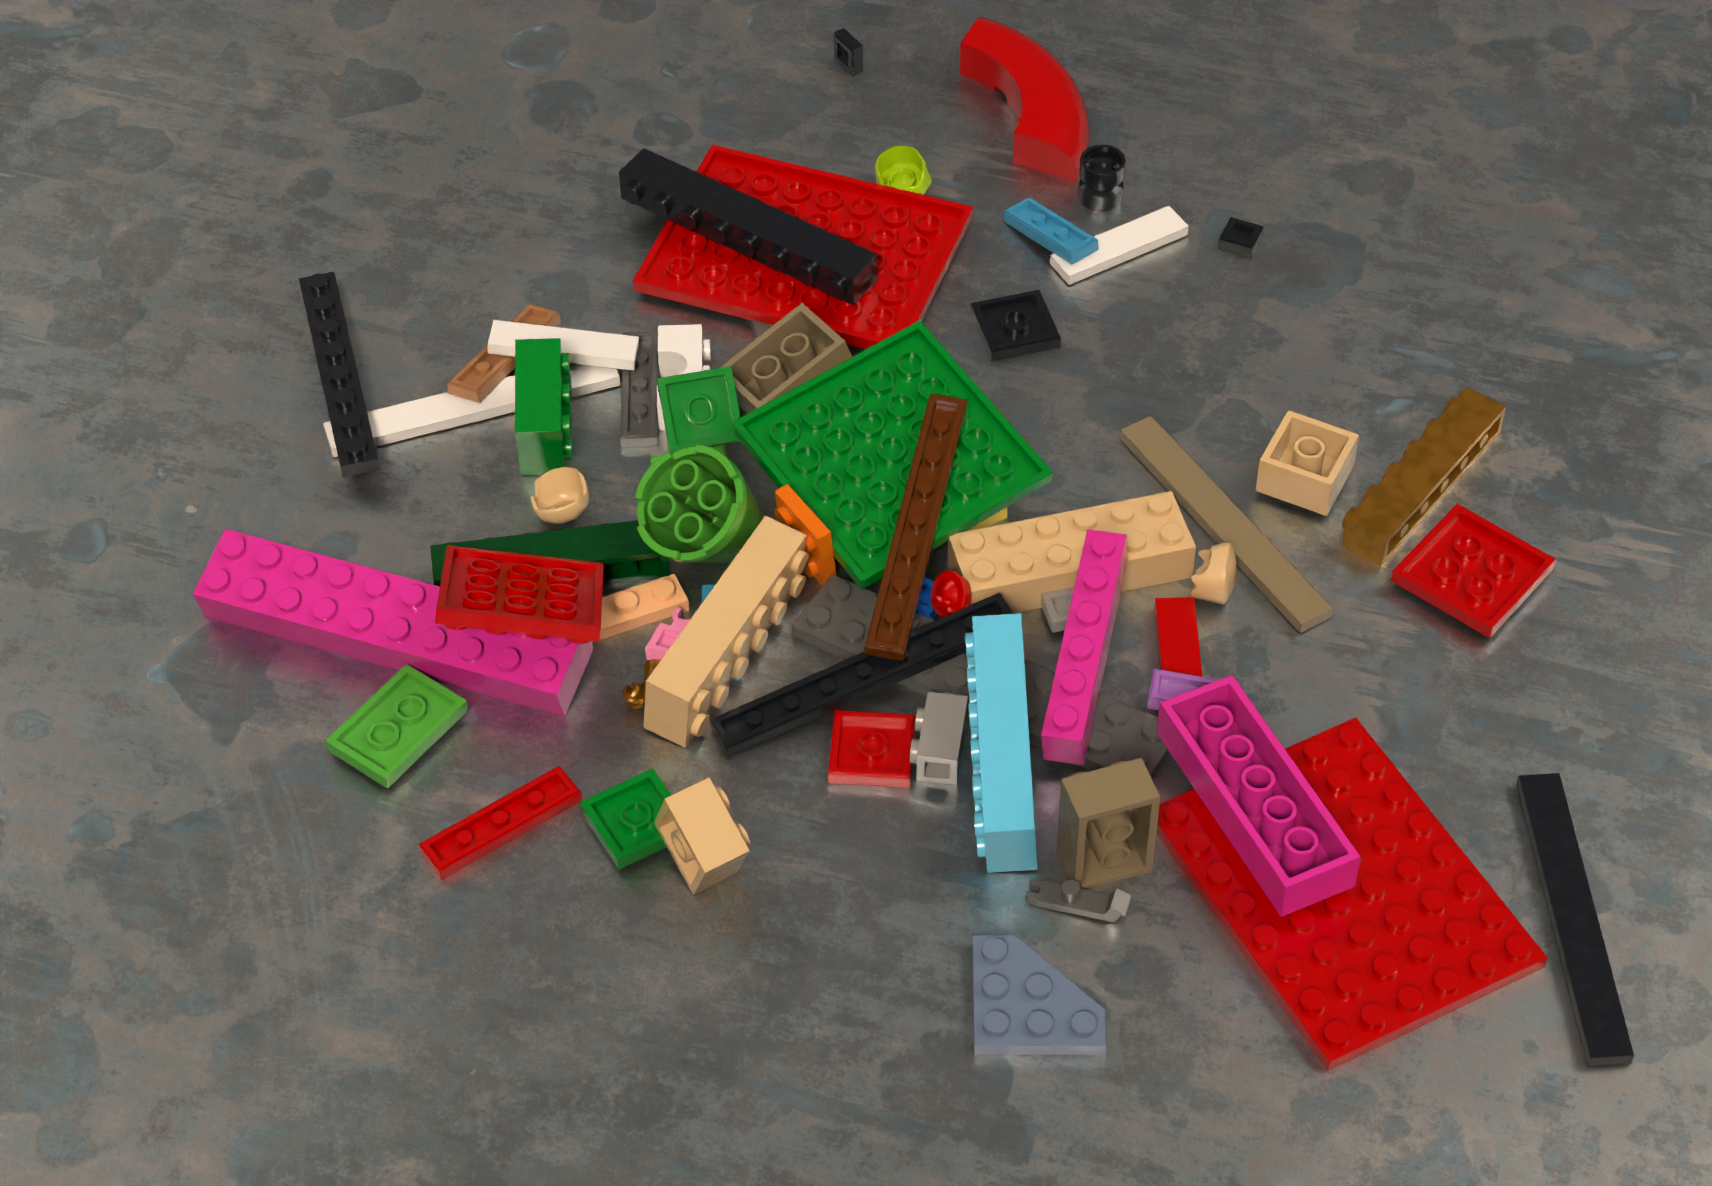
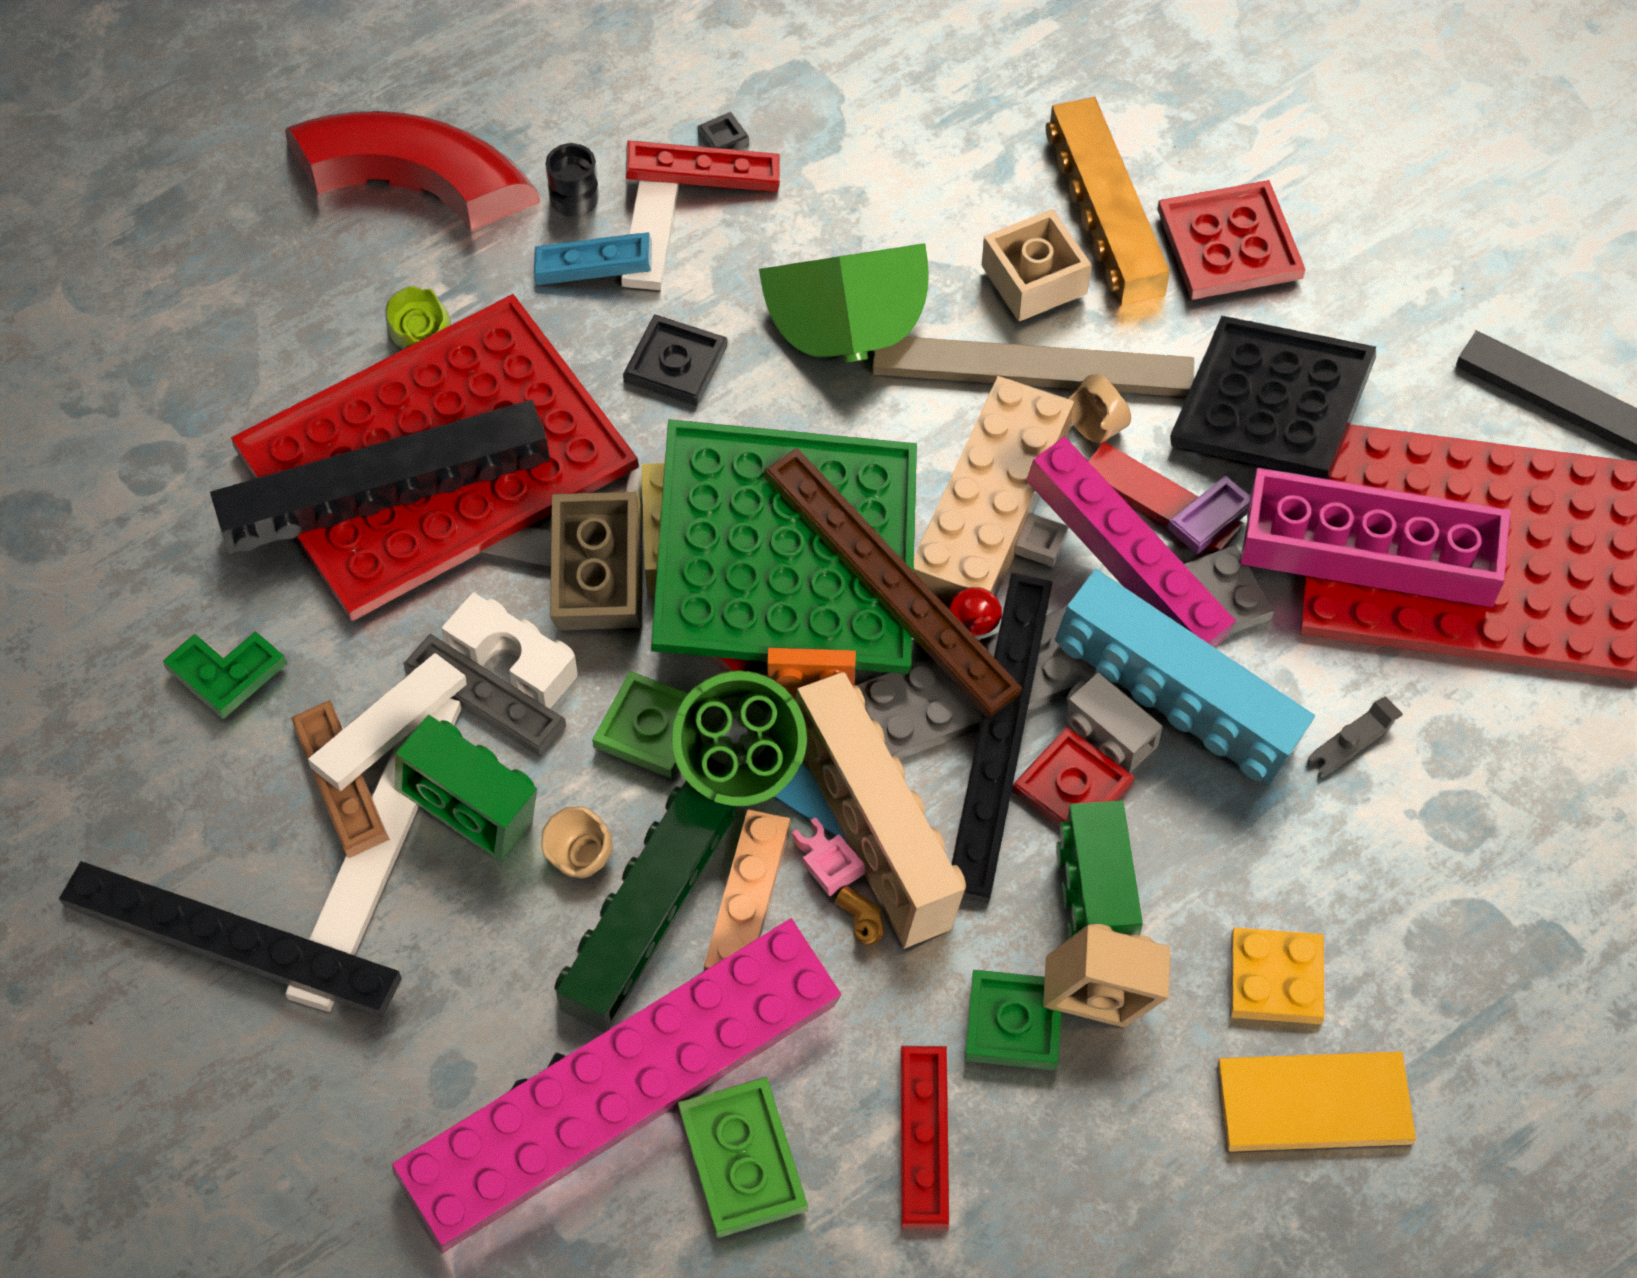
camera: 55 degrees left, 10 degrees up
red plate [435,545,604,644] -> none
green plate [656,366,741,453] -> none
black tile [834,28,863,76] -> none
sand blue plate [972,935,1106,1055] -> none
dark tan brick [1056,757,1160,890] -> none
none -> green plate [163,631,287,719]
none -> red tile [626,140,780,192]
none -> bright green brick [759,243,929,362]
none -> green brick [1056,800,1143,939]
none -> black plate [1170,315,1376,480]
none -> yellow tile [1217,1051,1416,1152]
none -> yellow plate [1231,927,1325,1025]

